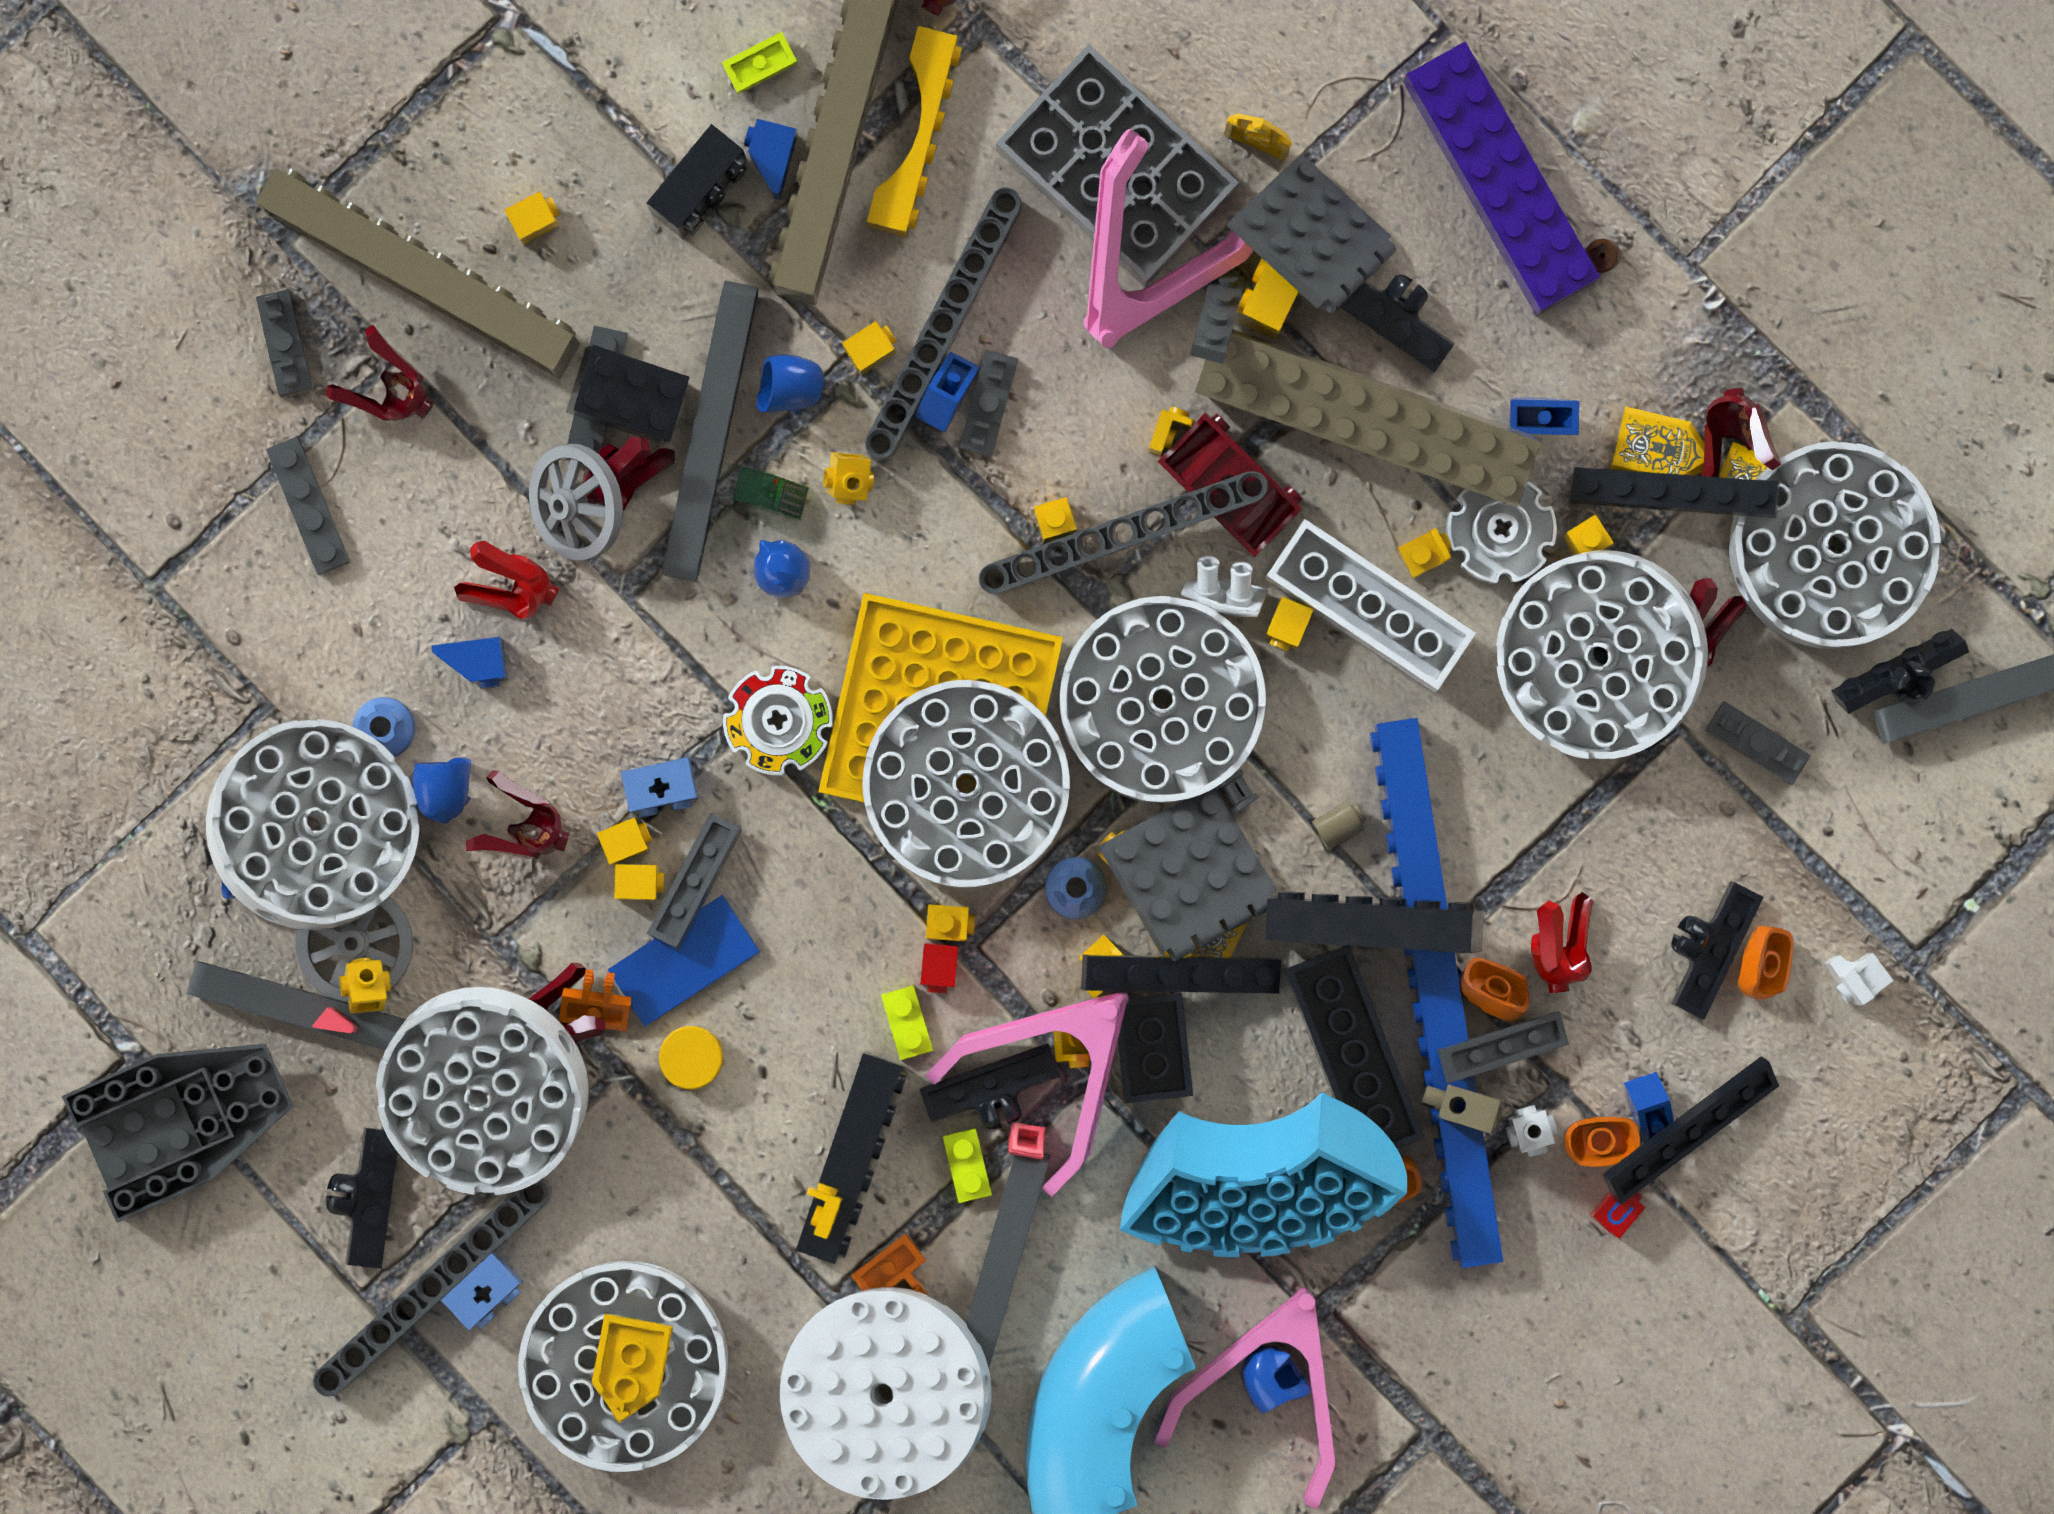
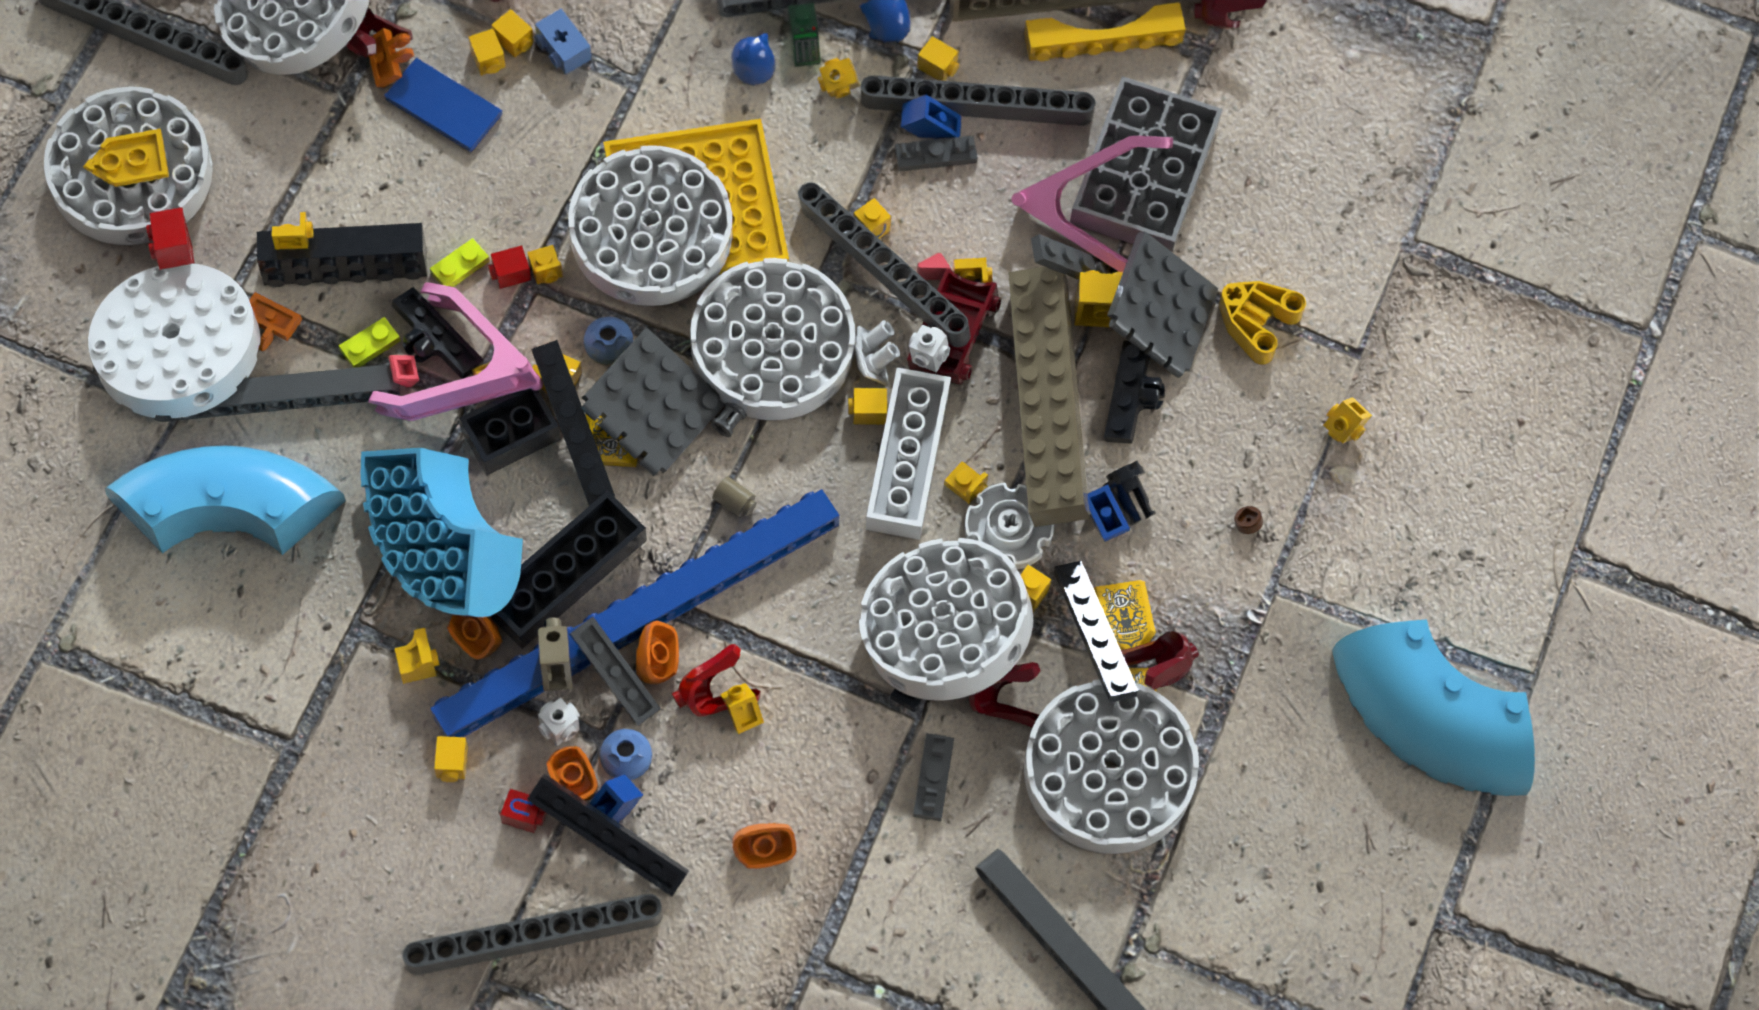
camera: 65 degrees right, 20 degrees down
medium blue brick [441,1251,523,1330] -> none
dark grey plate [647,813,742,950] -> none
yellow head [659,1026,724,1090] -> none
piece [723,666,833,776] -> none
bright pink piece [1153,1288,1335,1510] -> none
yellow tile [1224,113,1292,161] -> none
blue piece [1240,1346,1311,1414] -> none
black brick [1265,891,1484,954] -> none
dark purple brick [1403,41,1600,316] -> none
black plate [1671,881,1764,1020] -> none
white brick [1824,953,1893,1005] -> none
black plate [1831,628,1970,714] -> none
none -> red brick [146,207,195,270]
none -> yellow brick [394,628,440,684]
none -> dark grey beam [402,894,662,975]
none -> yellow brick [434,736,468,783]
none -> medium blue piece [600,729,652,780]
none -> yellow bracket [721,683,764,734]
none -> white brick [908,325,950,373]
none -> coral slope [917,252,951,280]
none -> black piece [1103,460,1156,526]
none -> yellow connector [1219,281,1306,365]
none -> yellow brick [1323,397,1373,443]
none -> medium azure brick [1332,619,1535,796]

